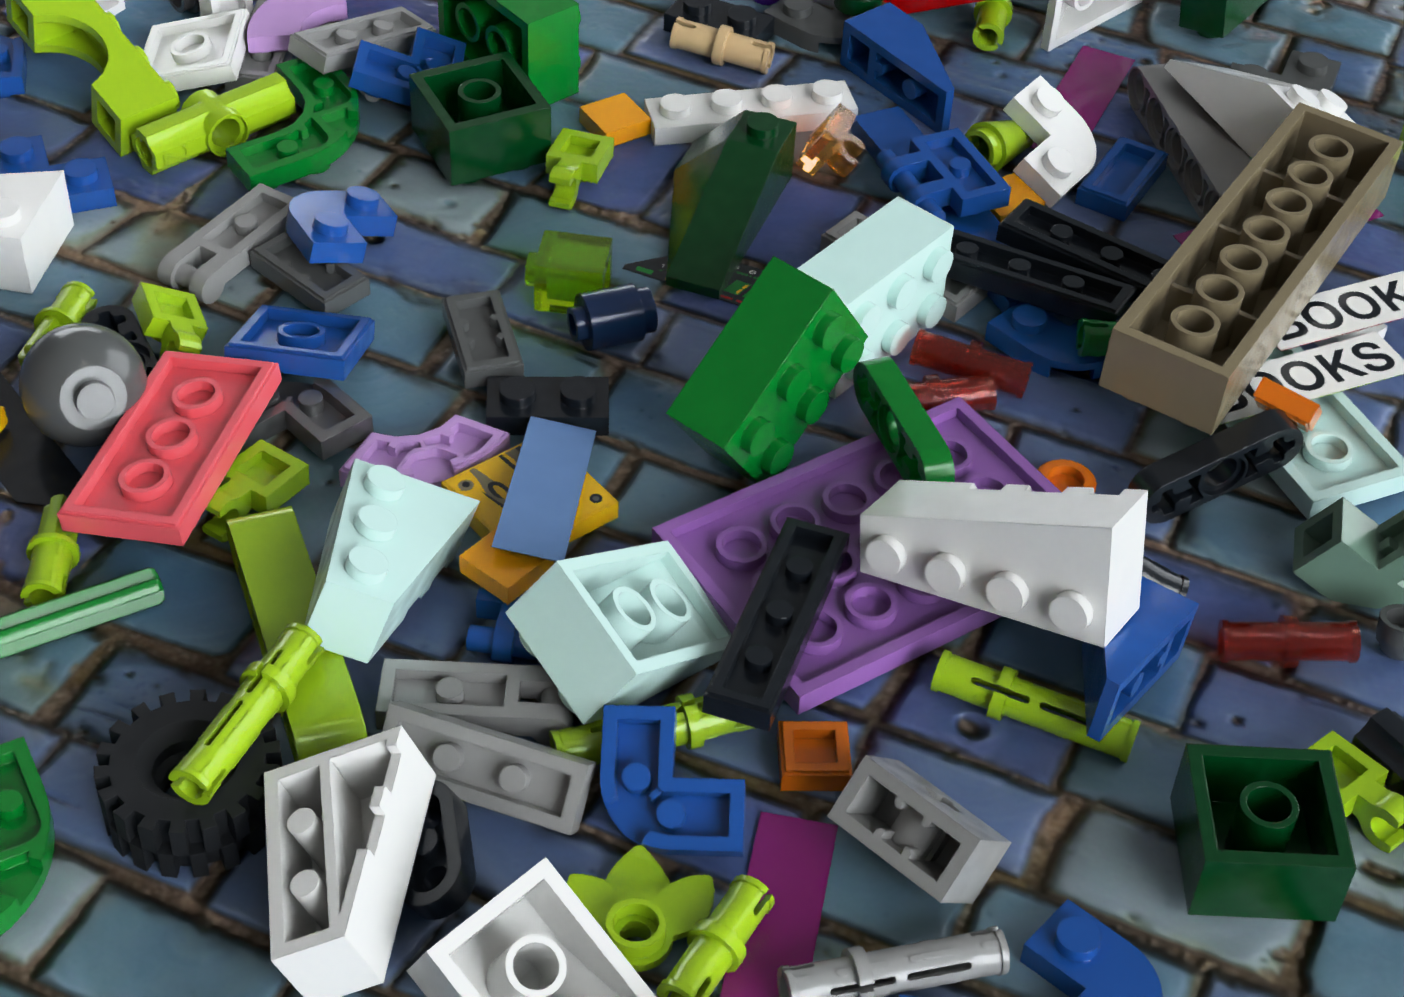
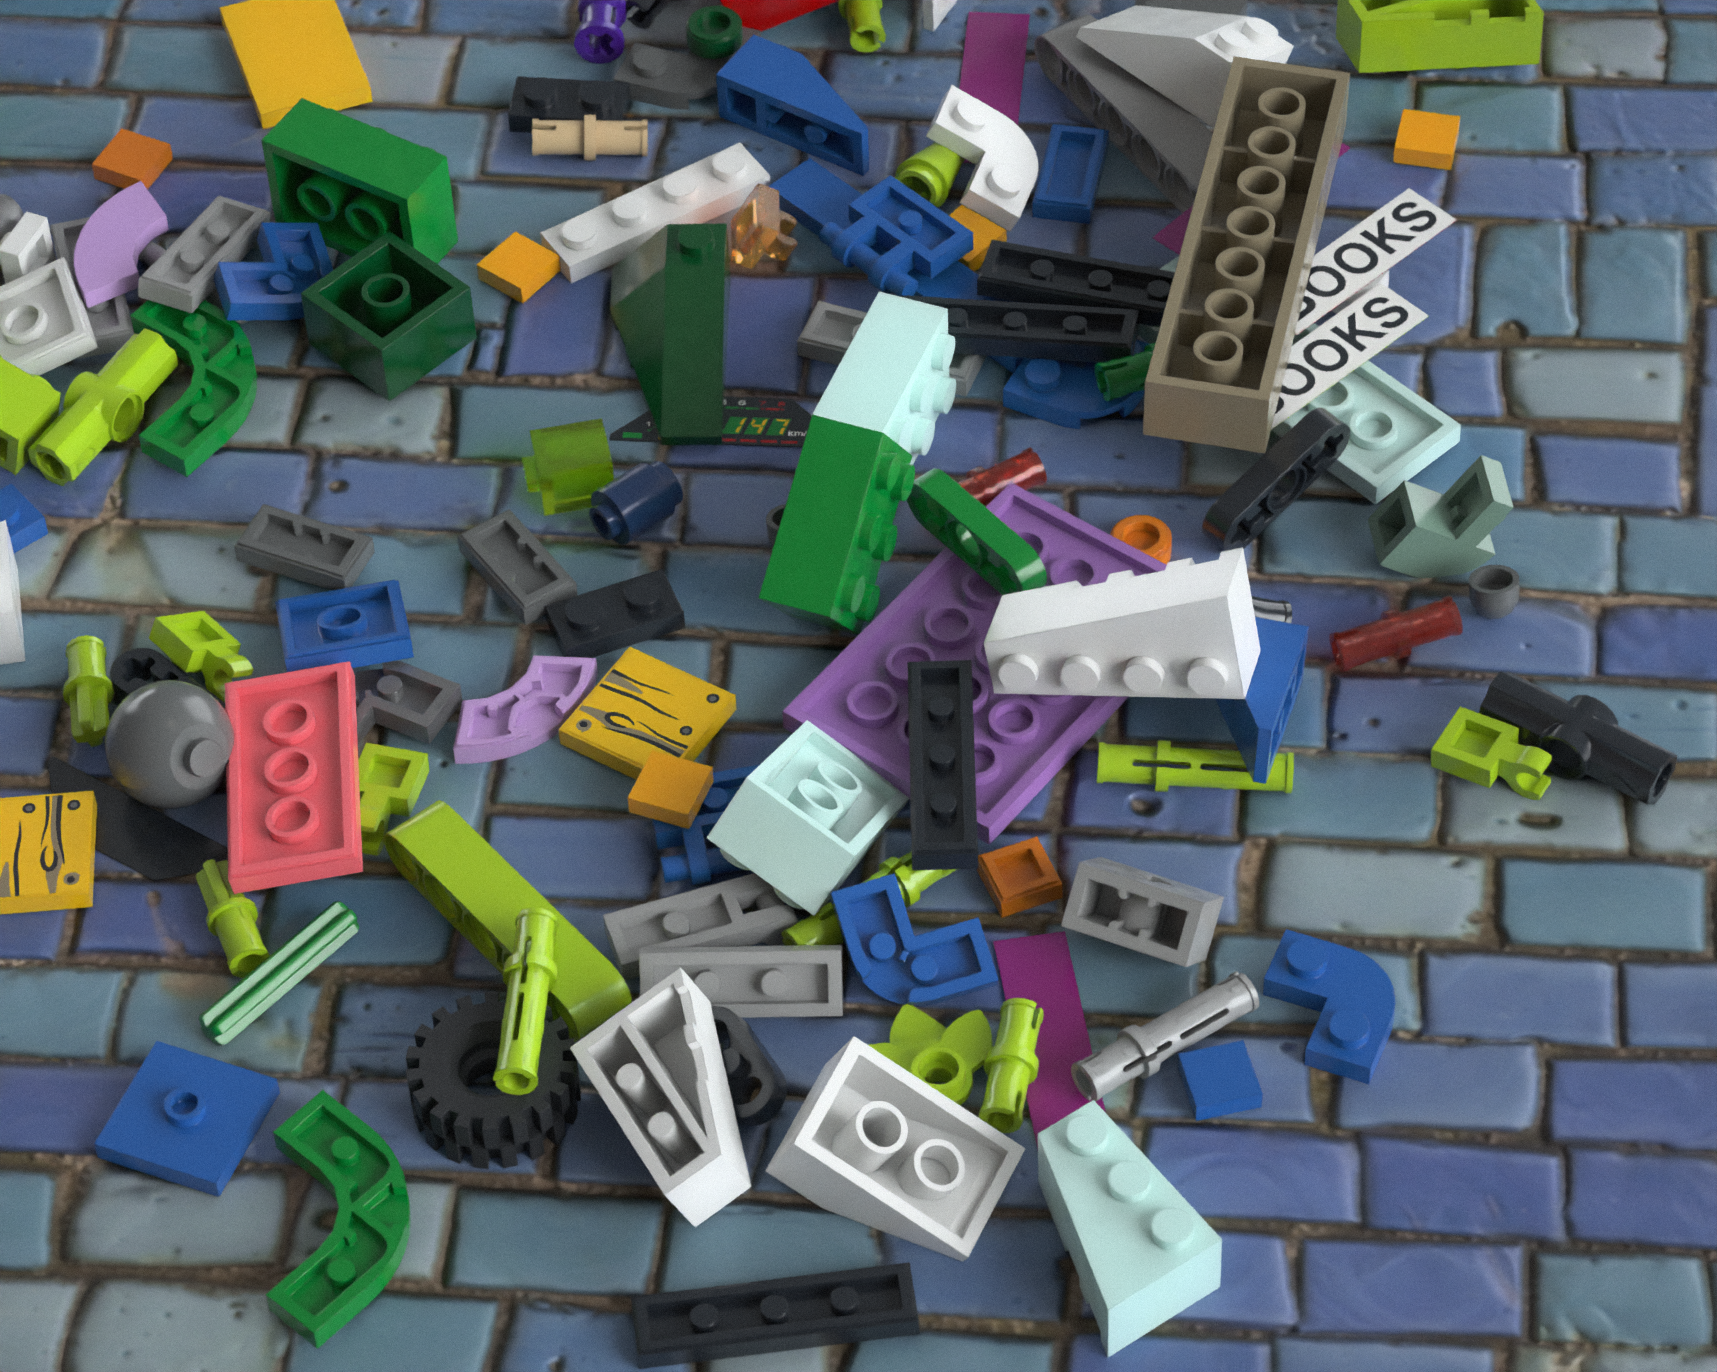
camera: 15 degrees left, 5 degrees up
light grey plate [157,183,294,304] -> none
blue plate [285,186,398,263] -> none
light aqua wedge [305,458,480,663] -> none
medium blue sticker [491,416,596,561] -> none
lime plate [546,128,614,210] -> none
clear red pin [909,328,1034,399] -> none
dark green brick [1170,743,1357,922] -> none
orange tile [1253,376,1322,432] -> none

